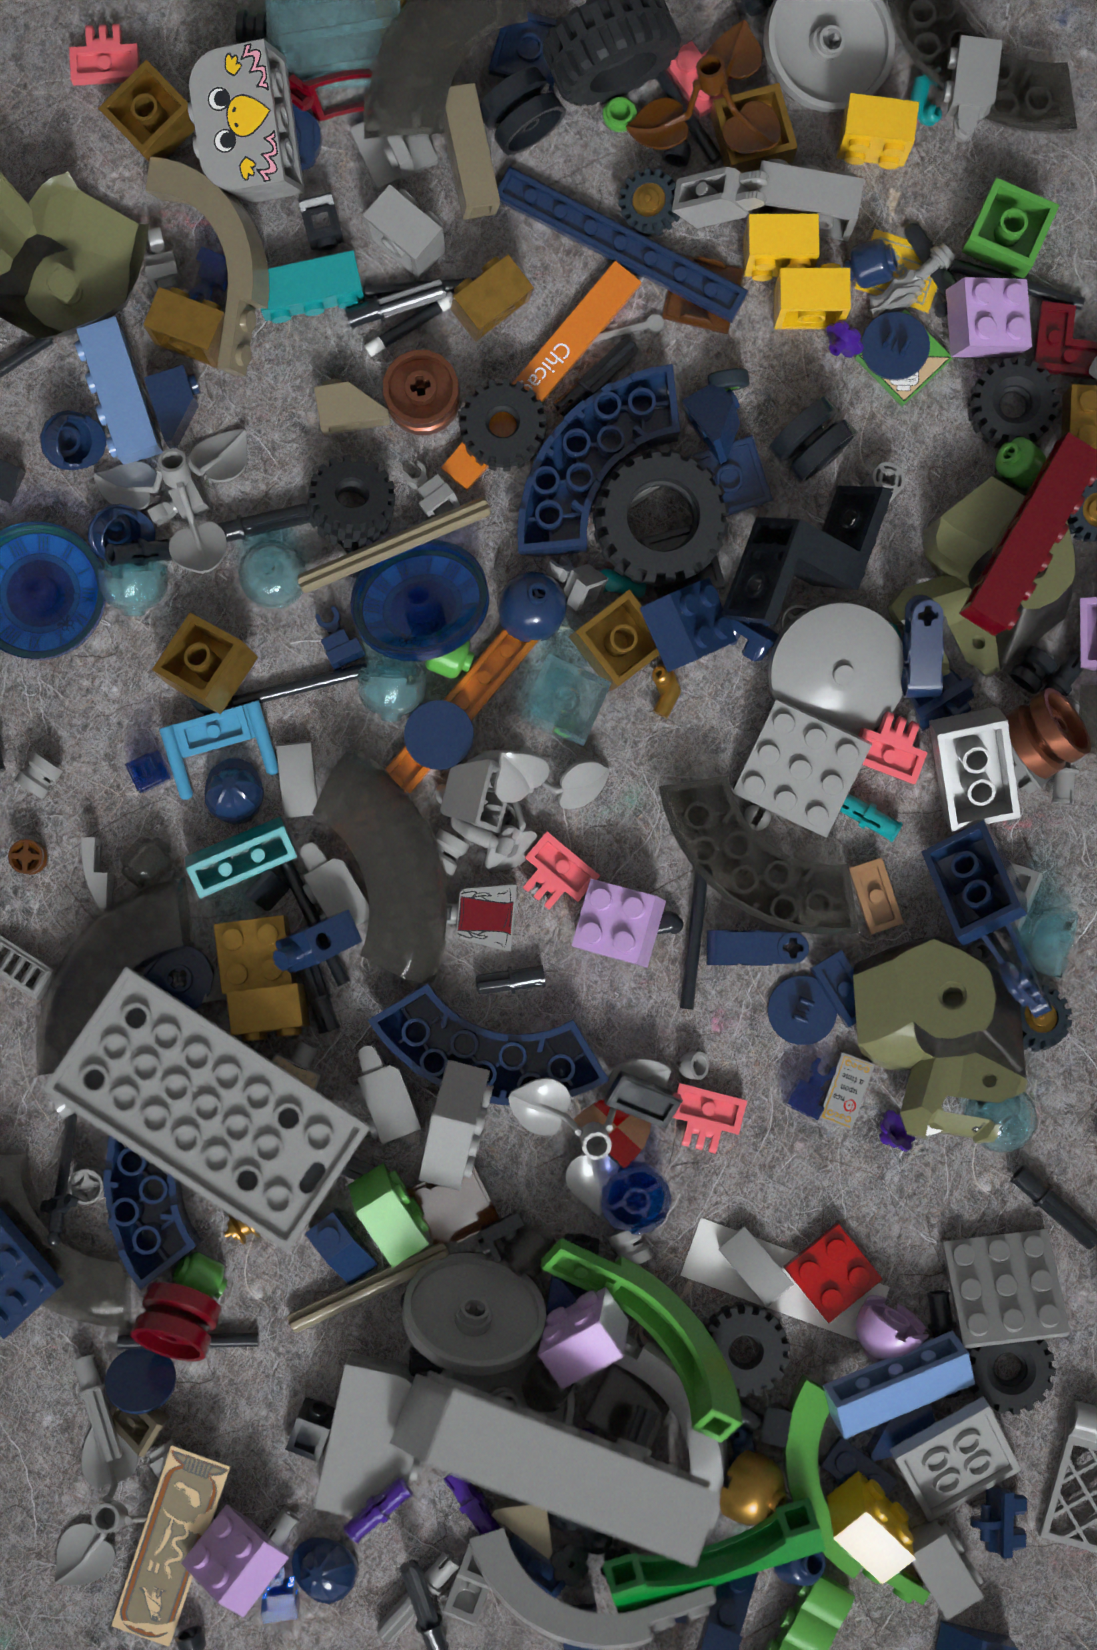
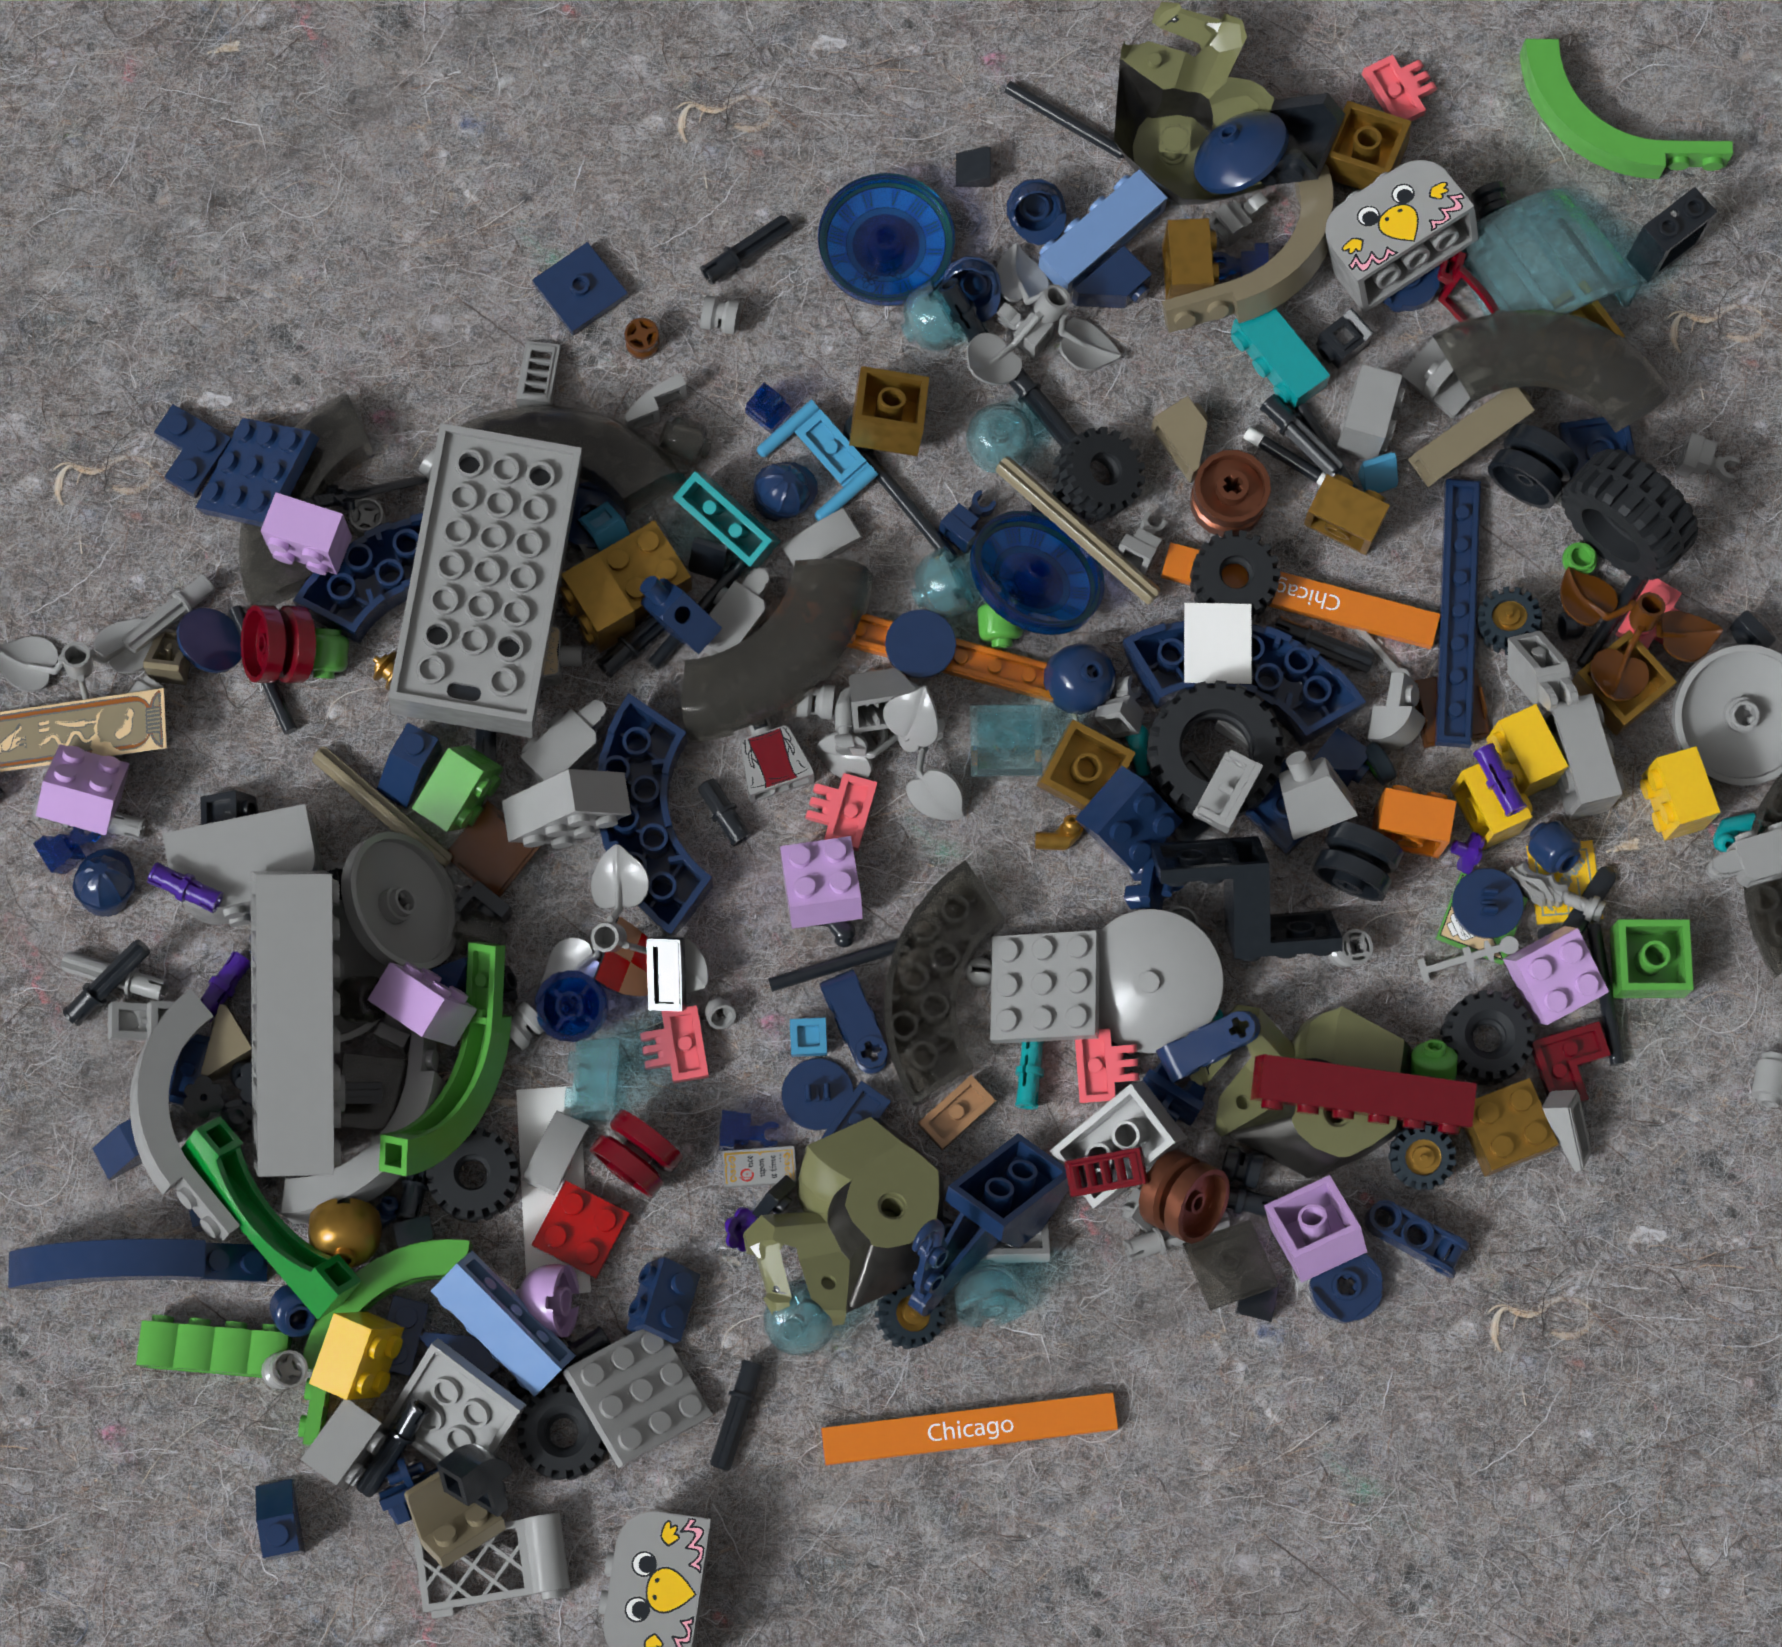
camera: 60 degrees right, 10 degrees down
none -> lavender brick [261,493,352,575]
none -> light grey wheel [261,1350,308,1390]
none -> black axle [356,1398,431,1497]
none -> dark tan bracket [404,1471,506,1569]
none -> black brick [437,1444,513,1517]
none -> clear light blue slope [564,1038,621,1122]
none -> dark azure slope [578,501,630,551]
none -> dark red wheel [589,1109,684,1198]
none -> dark blue bracket [627,1257,701,1344]
none -> black plate [752,1175,797,1218]
none -> dark azure plate [790,1017,827,1057]
none -> dark red slope [1065,1147,1148,1197]
none -> white sticker [1184,603,1252,684]
none -> light grey hinge [1192,750,1263,834]
none -> dark blue dish [1194,111,1289,194]
none -> black panel [1260,93,1346,186]
none -> light grey torso [1278,751,1358,840]
none -> dark azure slope [1357,452,1398,493]
none -> light grey brick [1368,673,1426,750]
none -> orange brick [1372,785,1457,859]
none -> light grey piece [1417,935,1519,984]
none -> dark purple pin [1473,743,1527,817]

